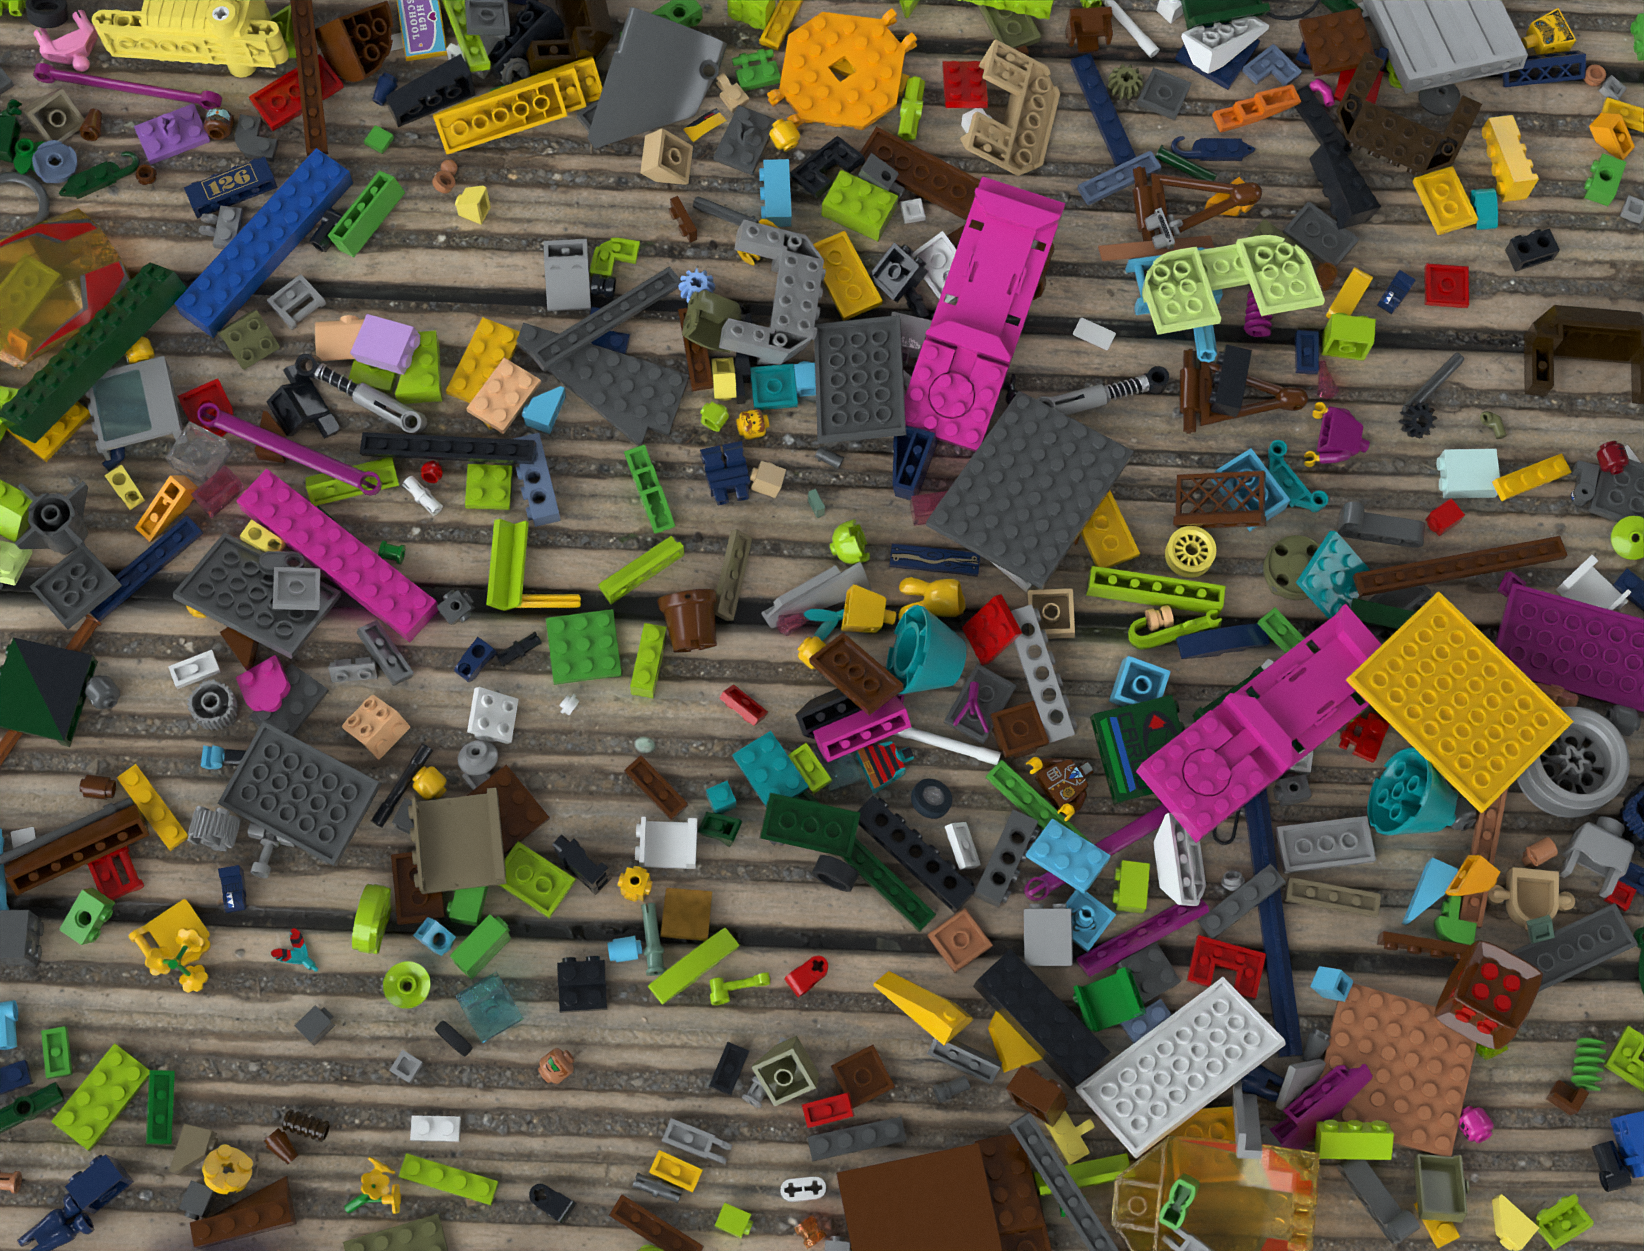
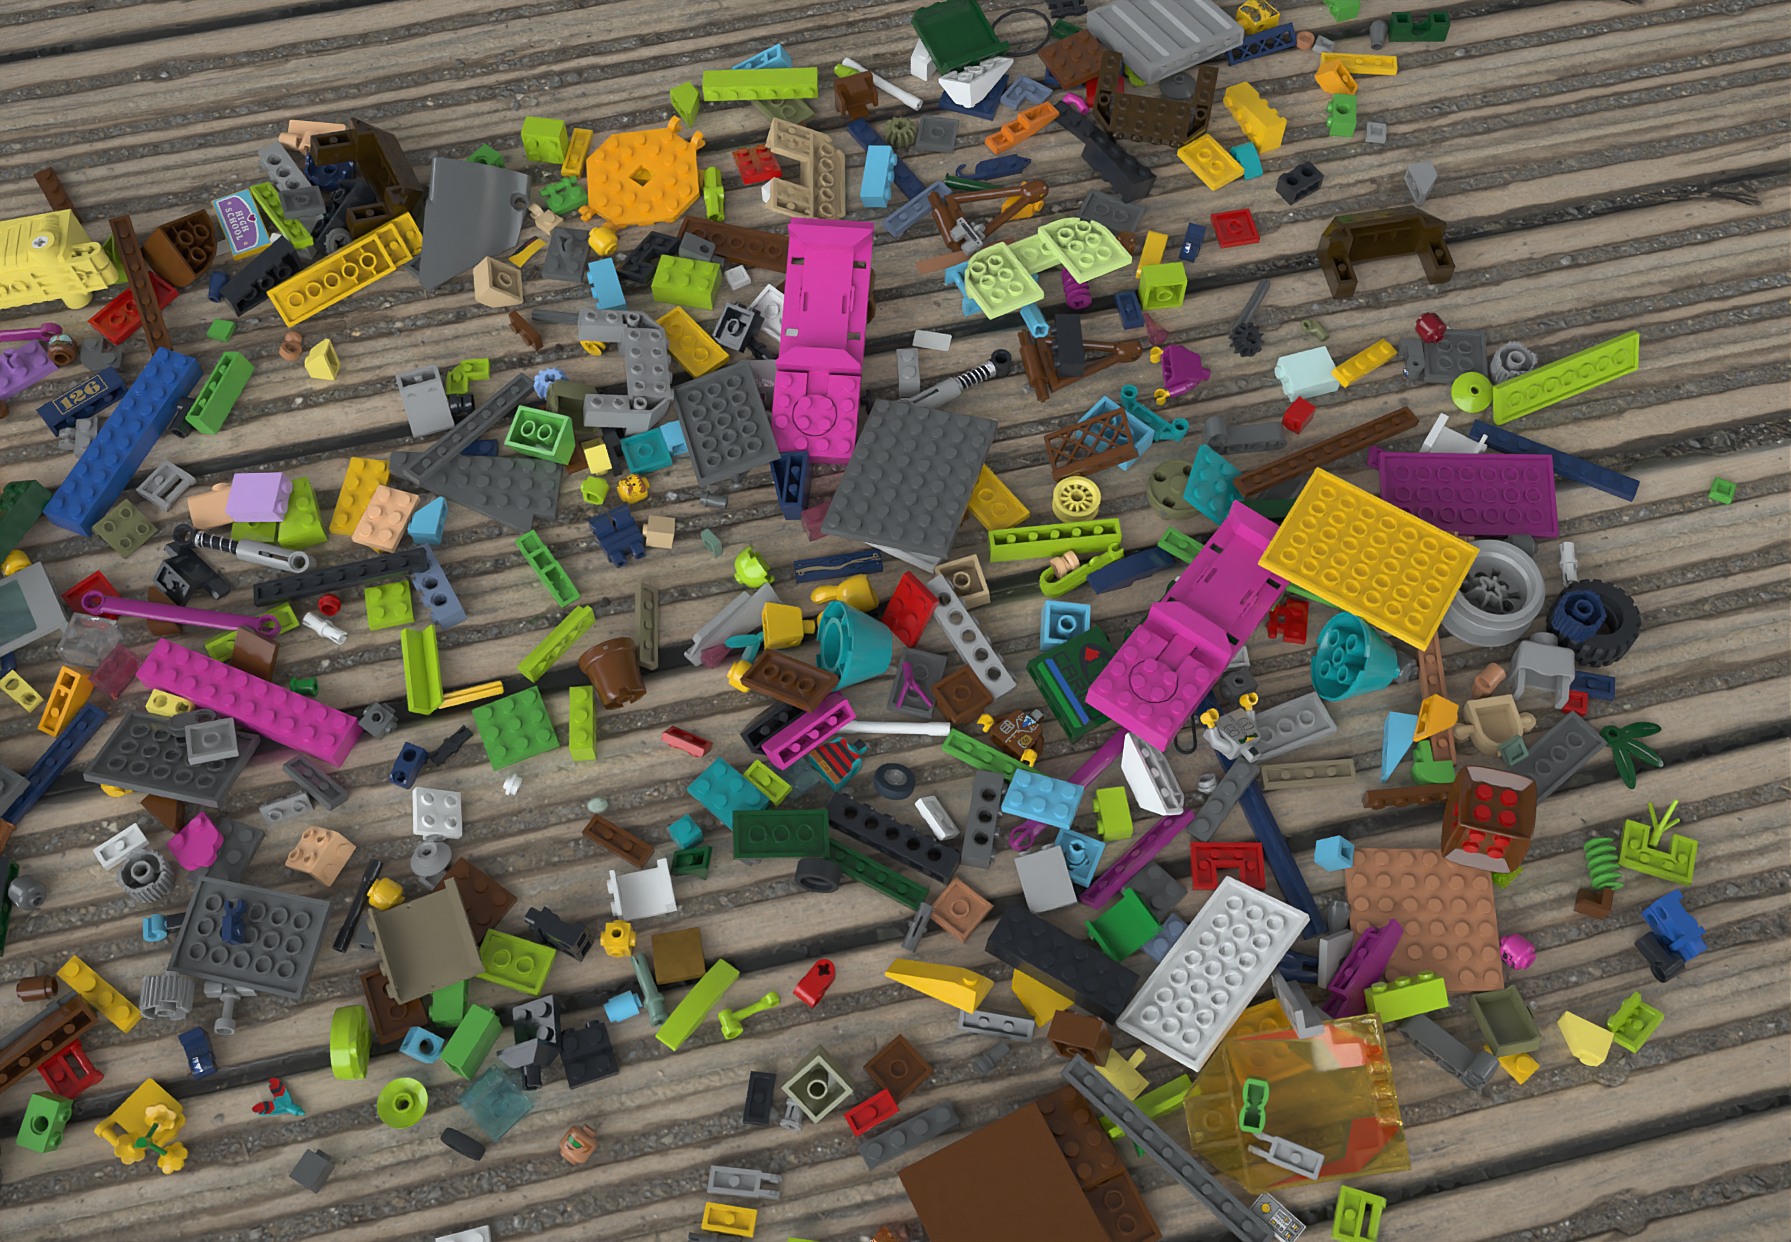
camera: 10 degrees left, 10 degrees down
light grey plate [389,1050,424,1084] -> none
white beam [780,1177,826,1202] -> none
none -> dark blue plate [222,899,247,945]
none -> reddish brown tile [230,625,280,683]
none -> black plate [496,994,563,1091]
none -> bright green slope [504,405,575,465]
none -> medium azure brick [860,145,897,207]
none -> light grey brick [897,348,920,398]
none -> dark grey pin [901,902,935,953]
none -> light grey torso [1200,692,1261,763]

